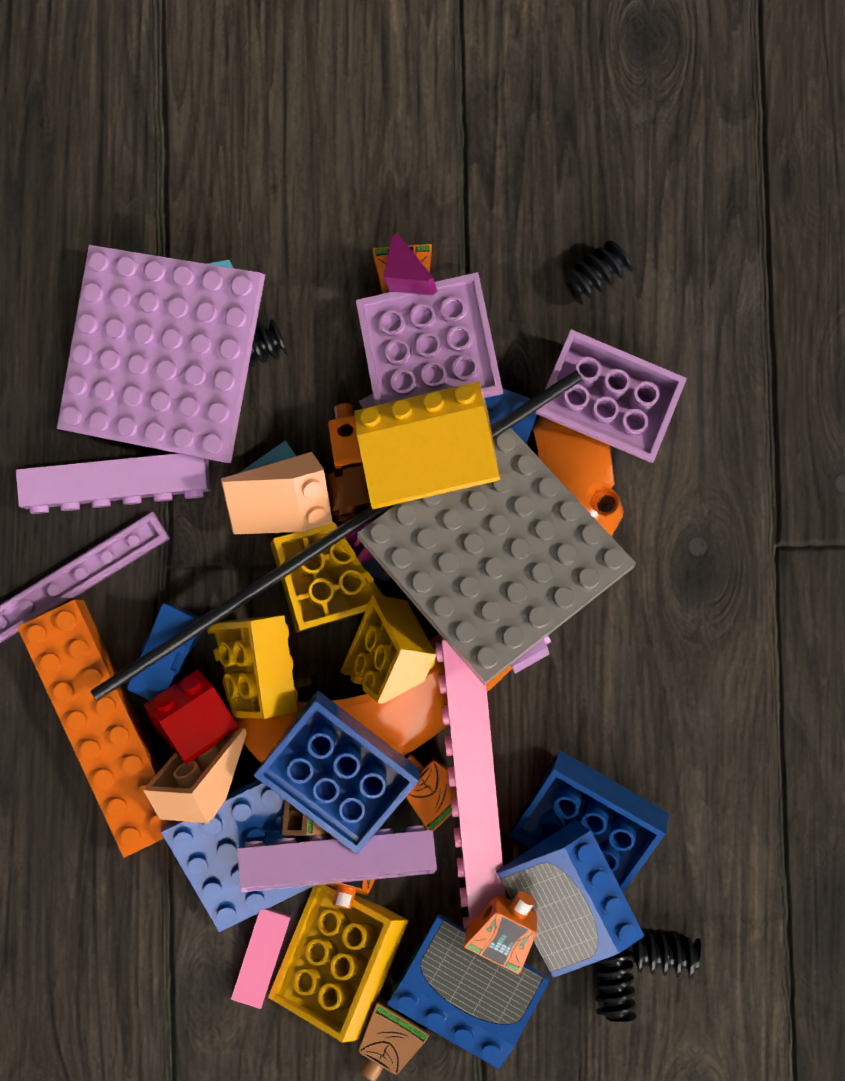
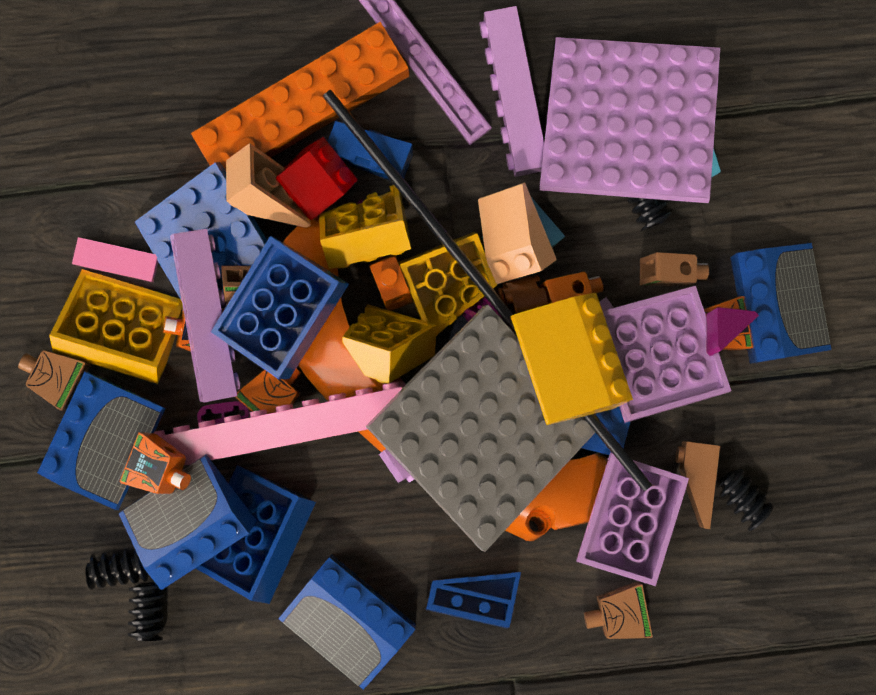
camera: 85 degrees right, 0 degrees up
none -> magenta beam [197,401,251,425]
none -> slope [279,554,416,690]
none -> orange torso [369,255,413,311]
none -> blue wedge [426,572,521,628]
none -> medium nougat torso [584,581,653,639]
none -> medium nougat torso [640,252,709,286]
none -> medium nougat slope [676,441,720,529]
none -> slope [730,243,831,364]

